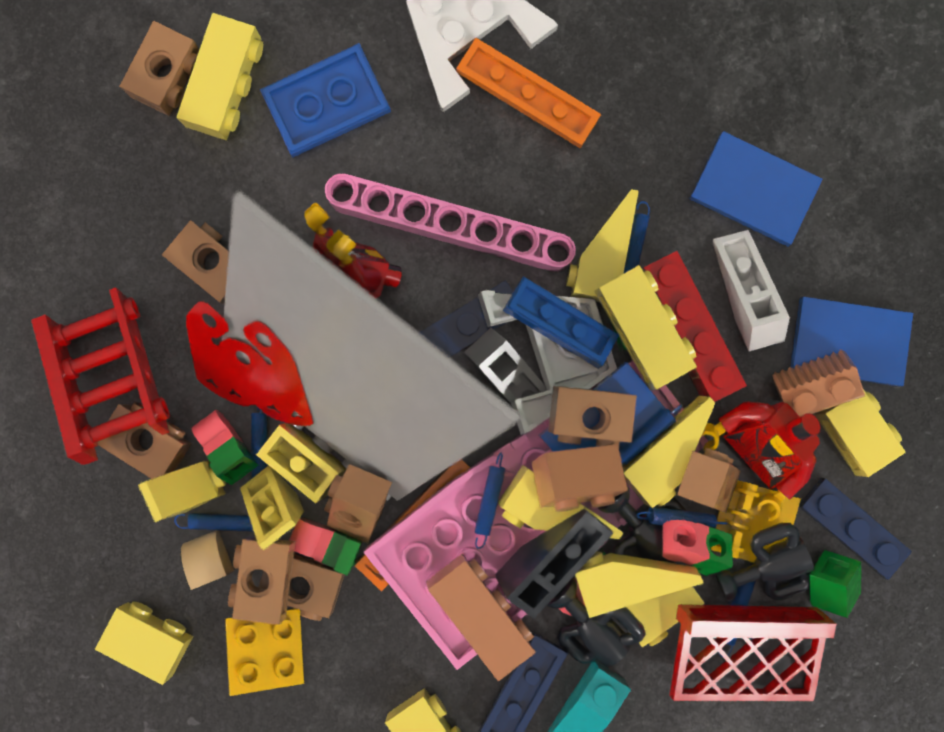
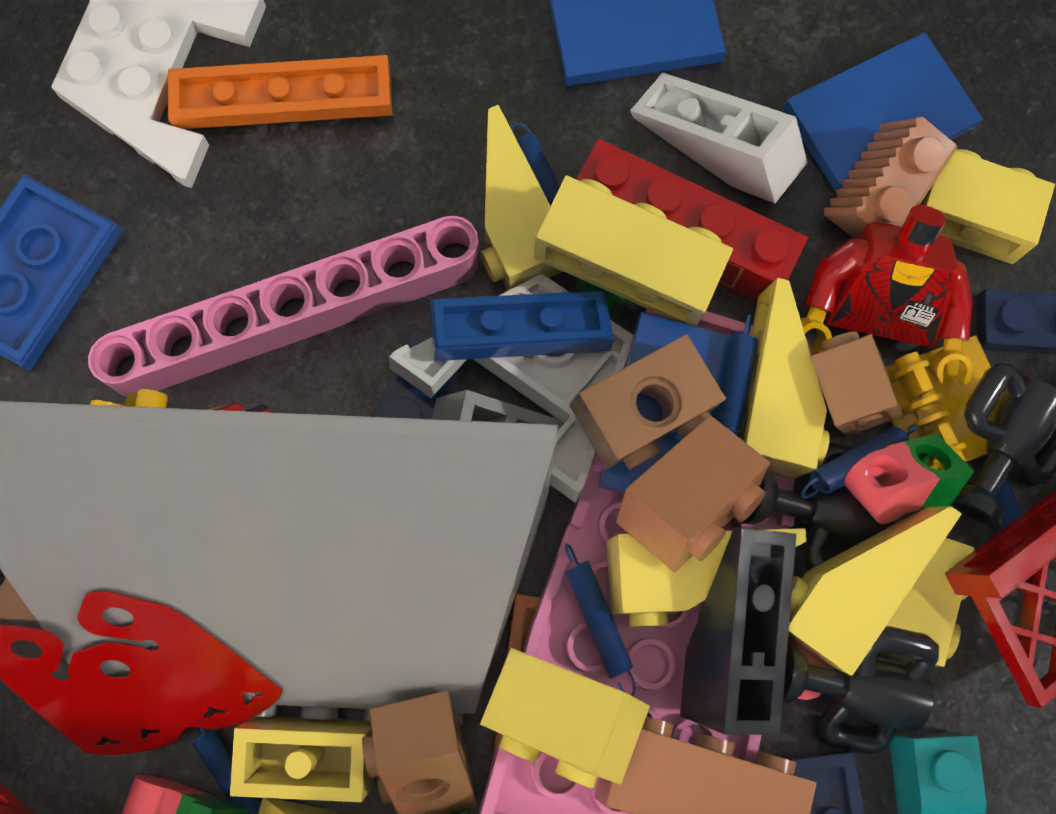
camera: 35 degrees left, 10 degrees down
none -> light yellow brick [480,648,650,789]

